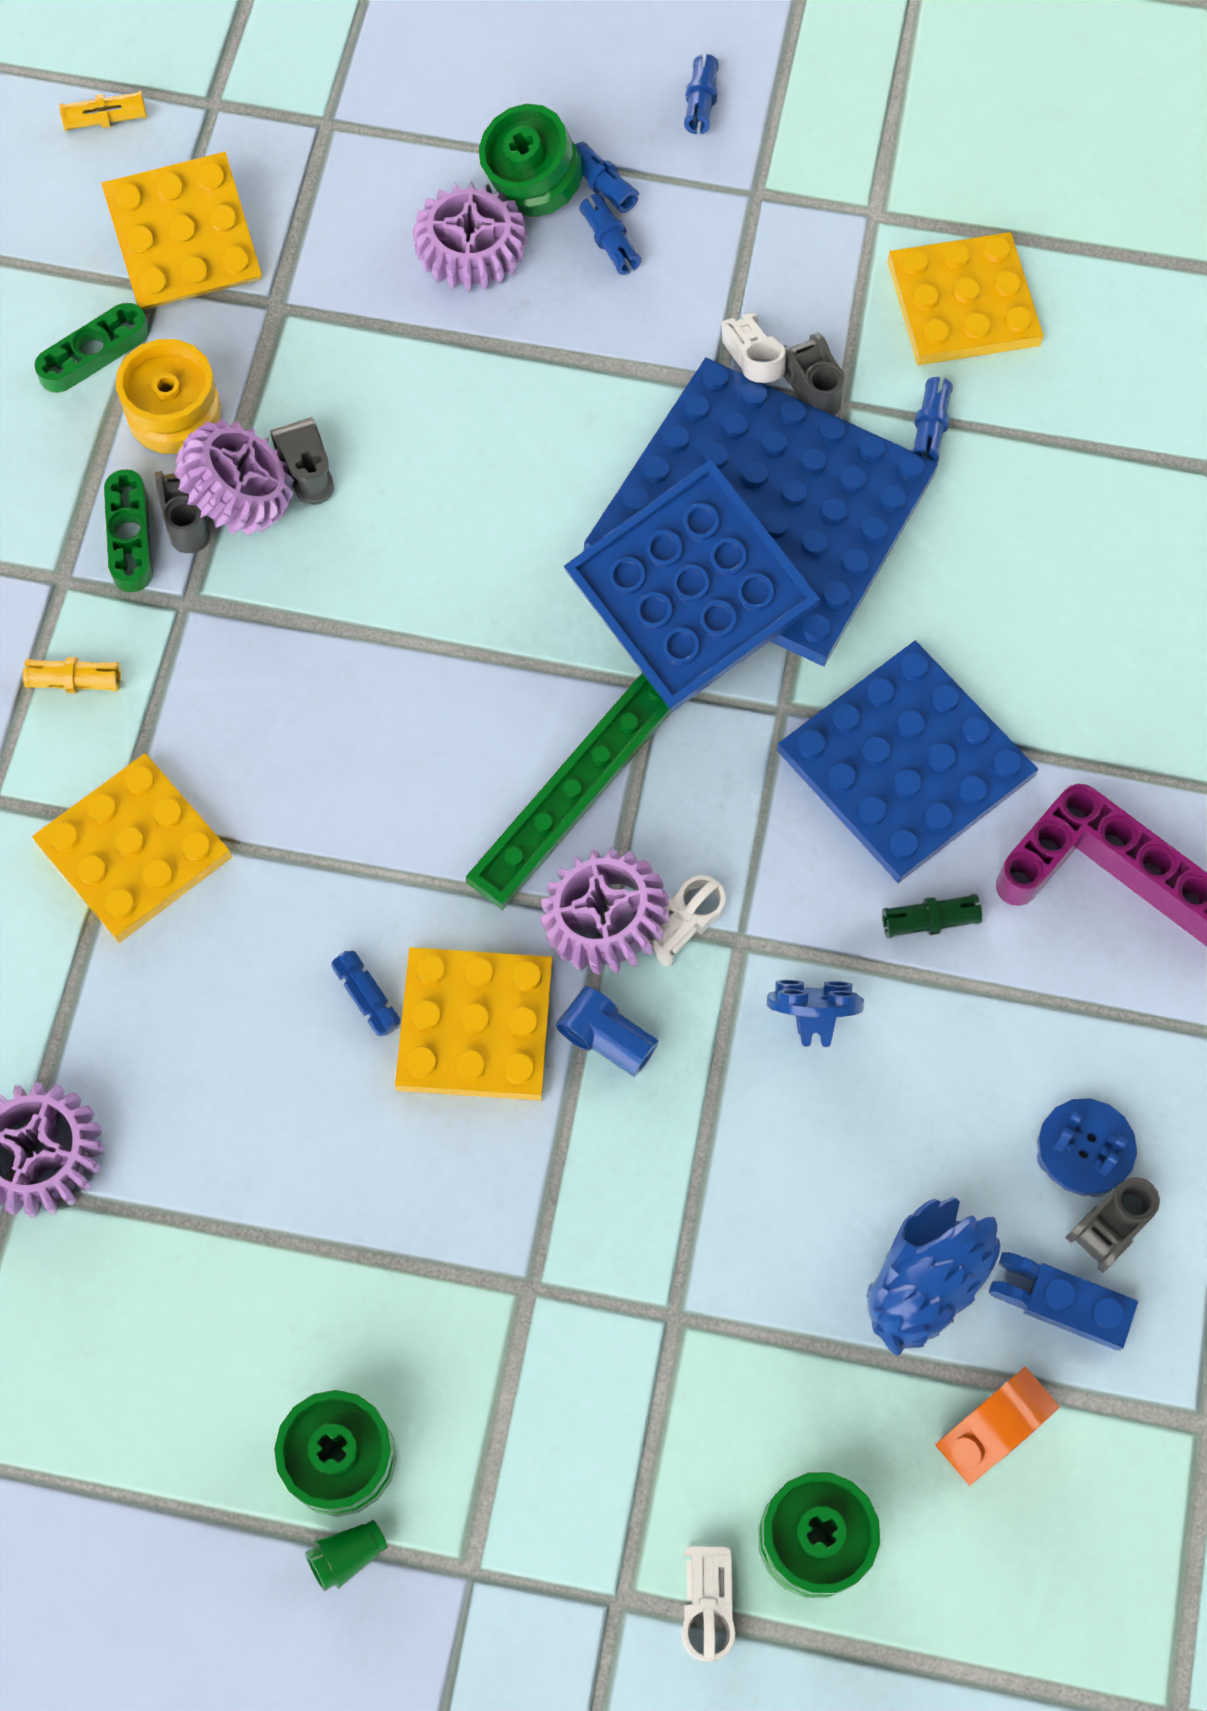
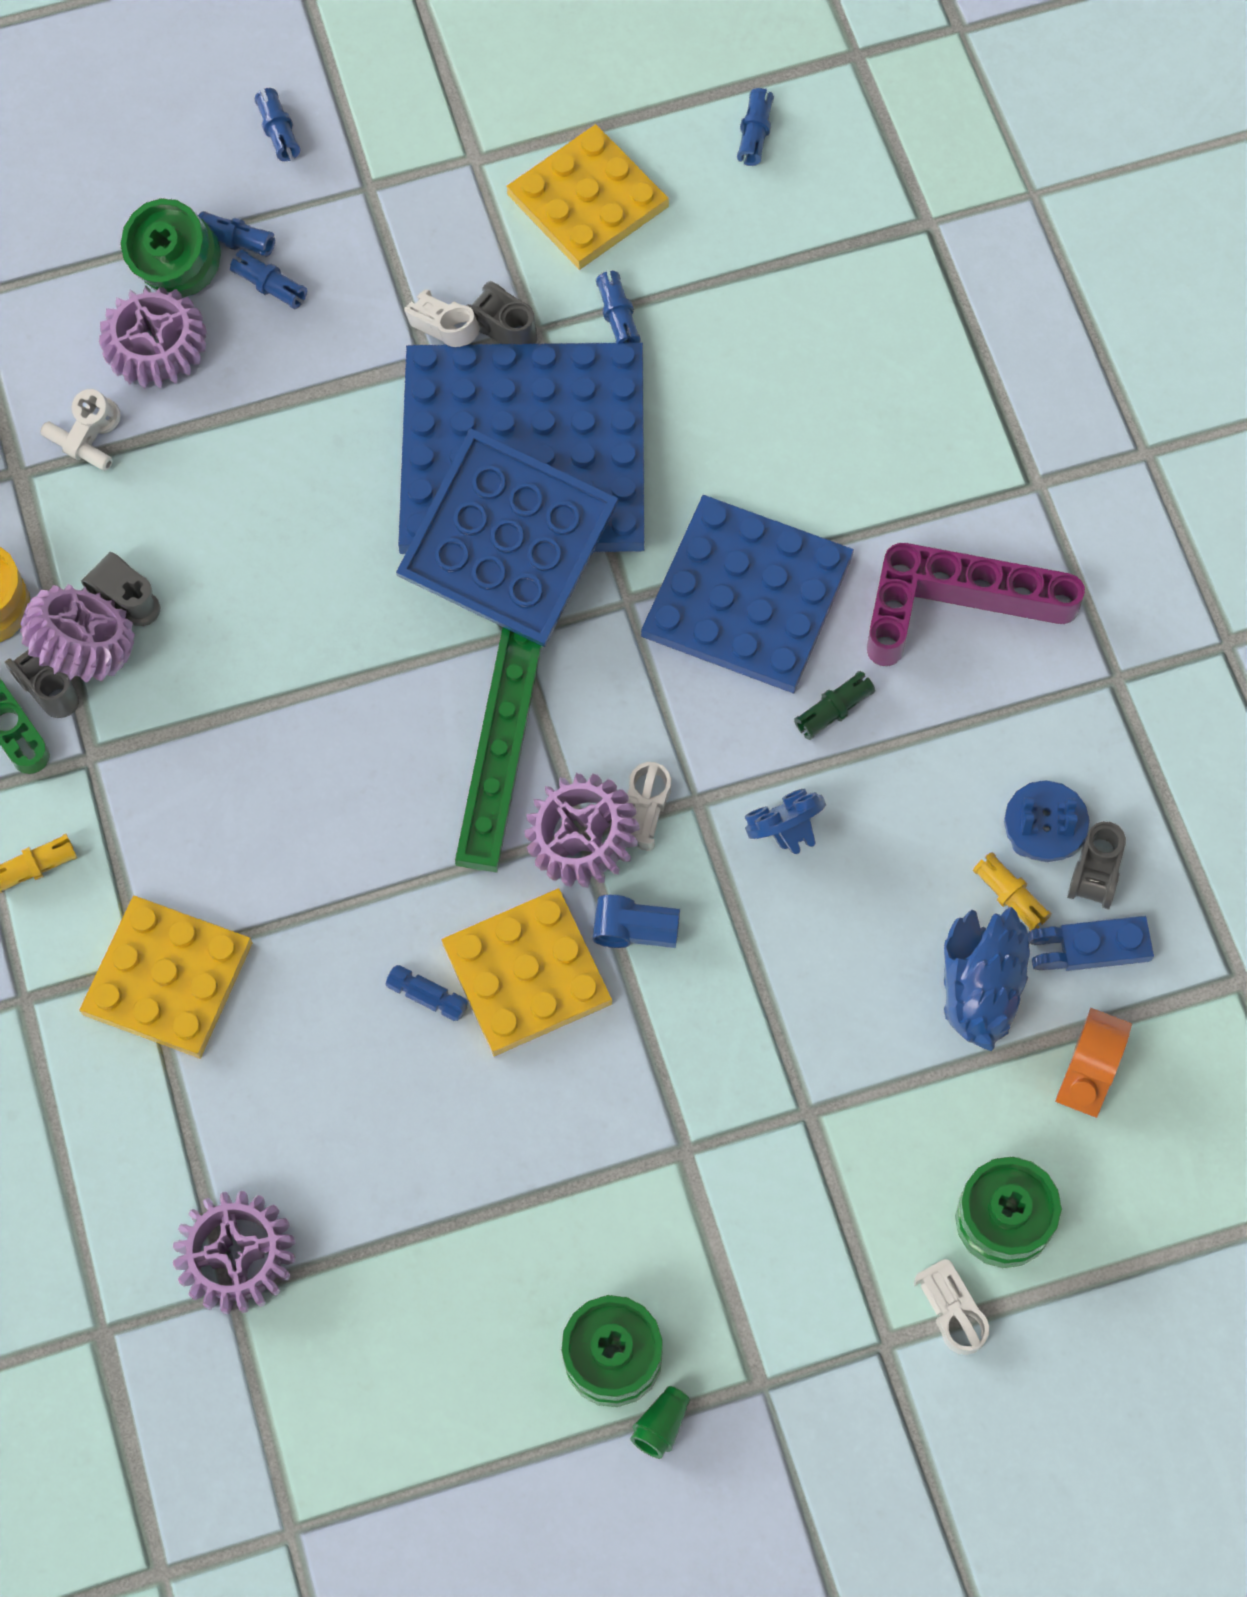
camera: 25 degrees left, 0 degrees up
none -> white piece [41,389,120,471]
none -> blue pin [737,88,774,166]
none -> yellow pin [973,852,1052,931]

